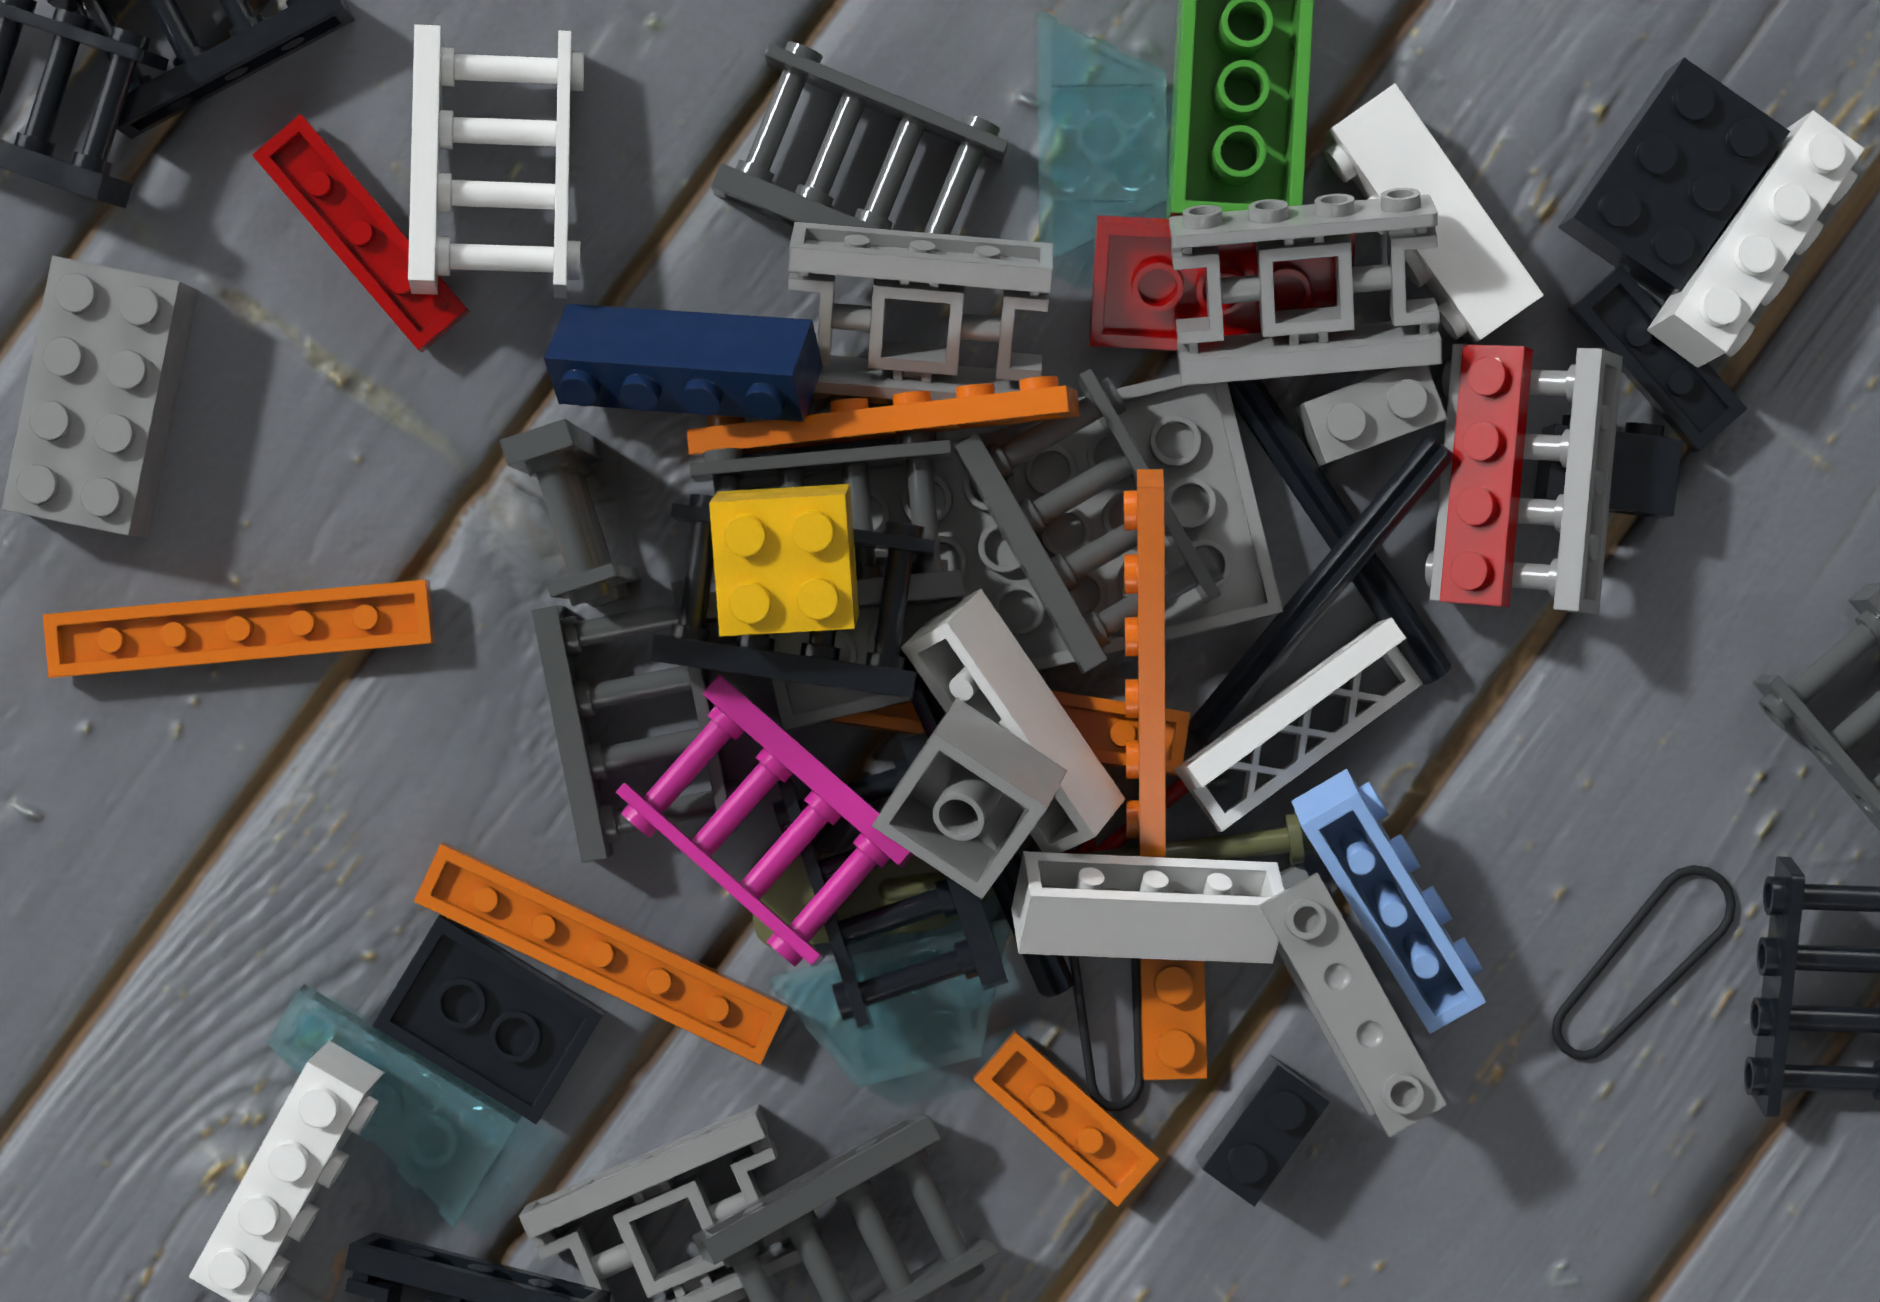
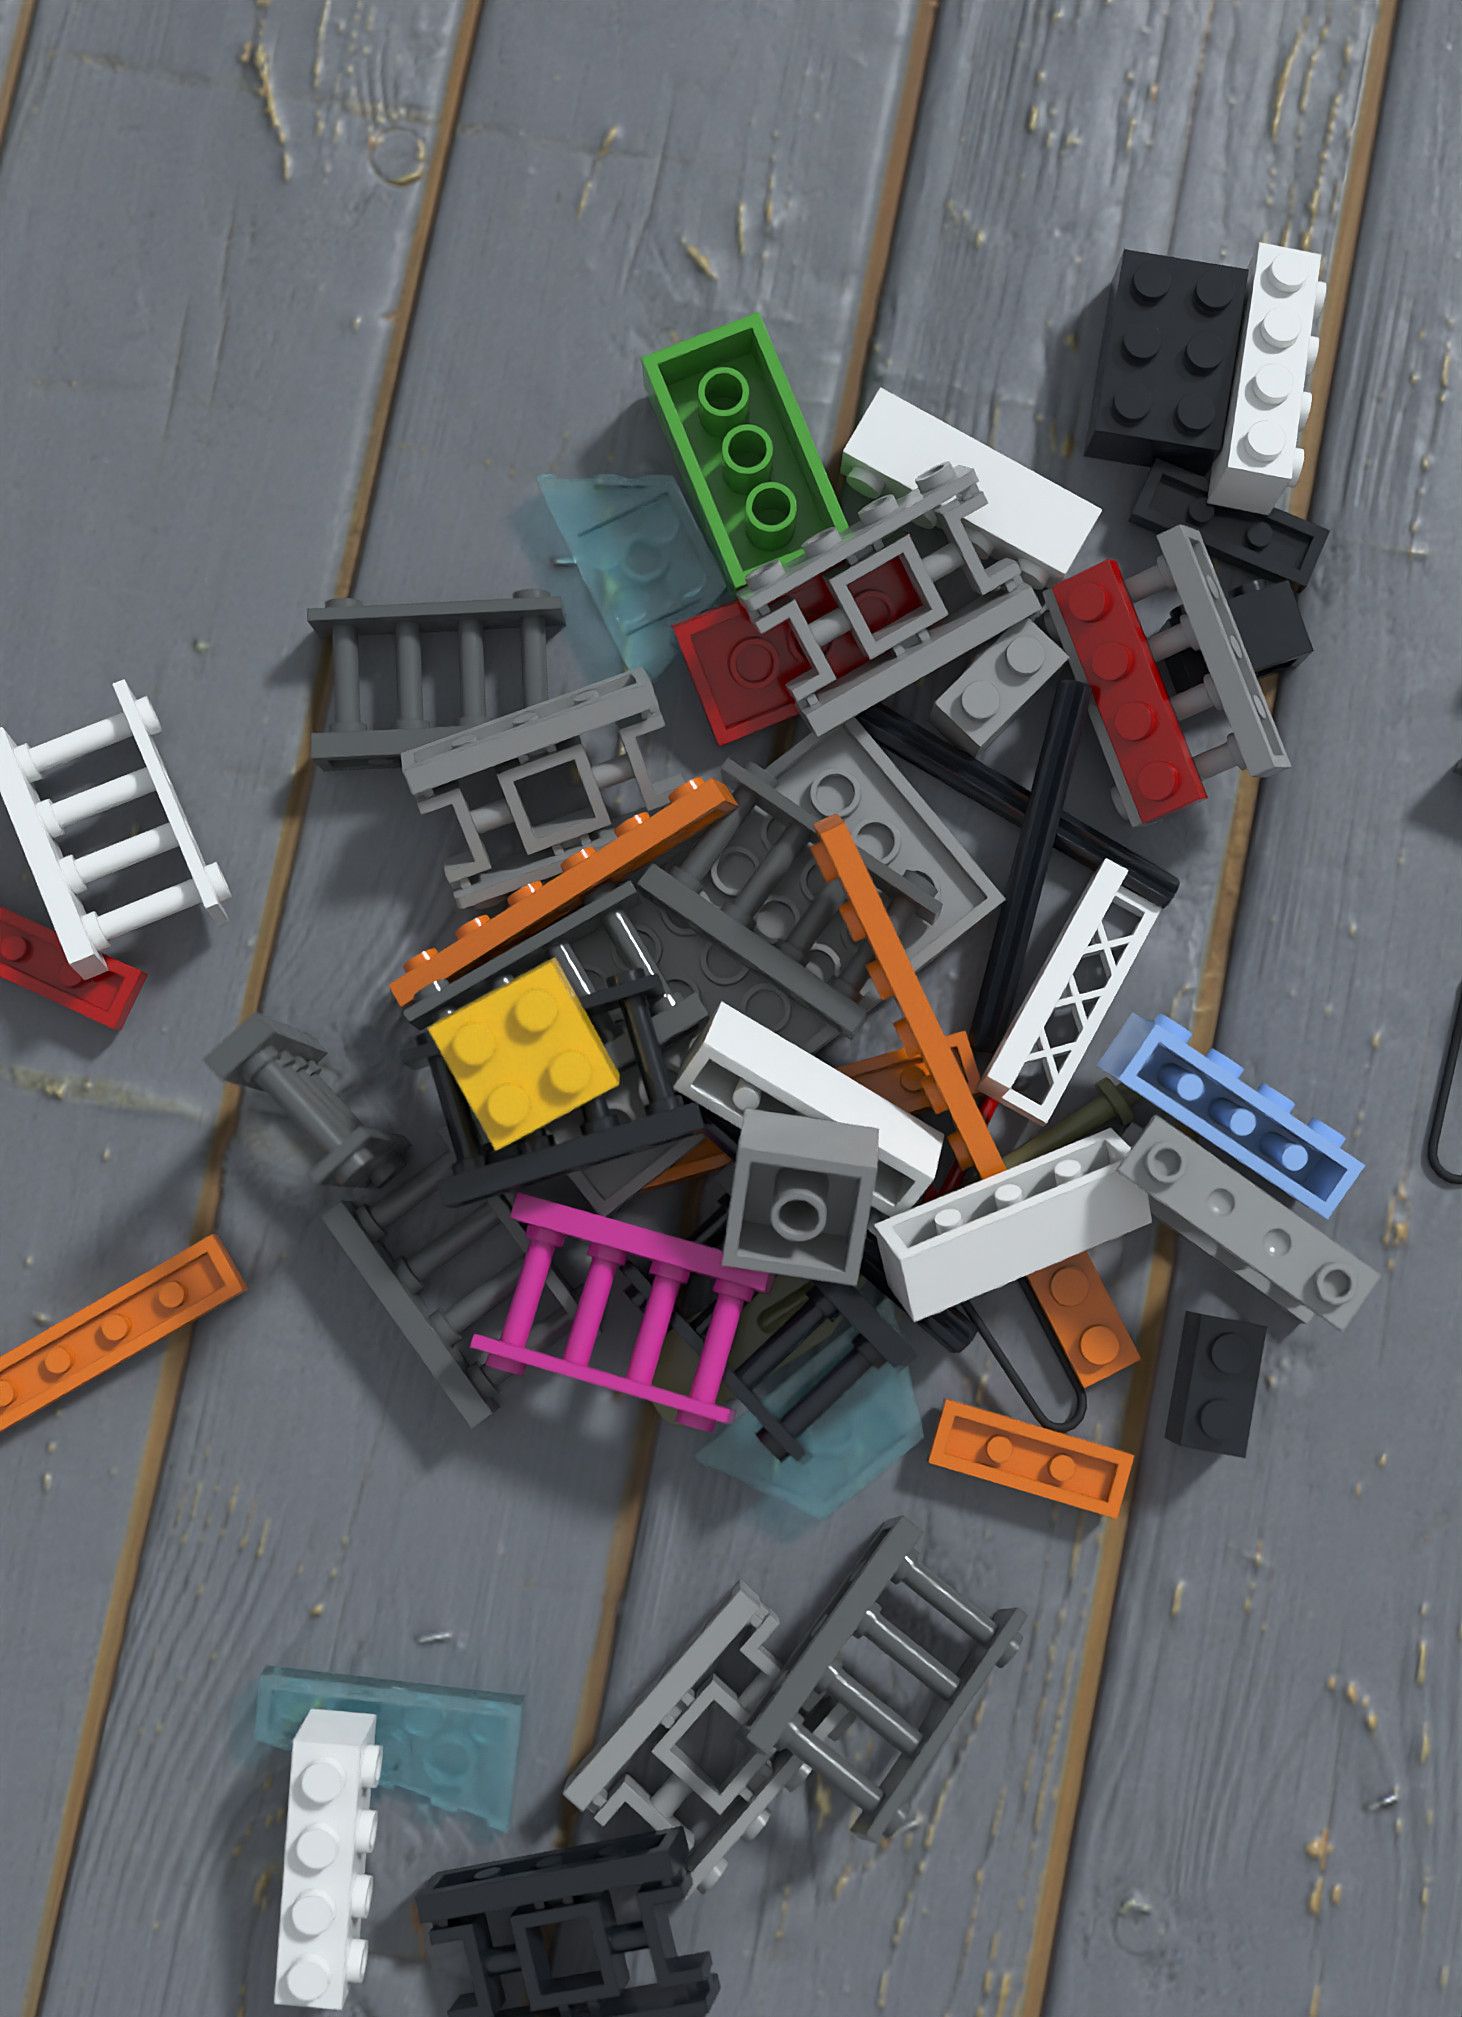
camera: 20 degrees left, 5 degrees down
black plate [372,915,605,1124] -> none
orange plate [413,842,789,1065] -> none
dark blue brick [544,304,823,422] -> none

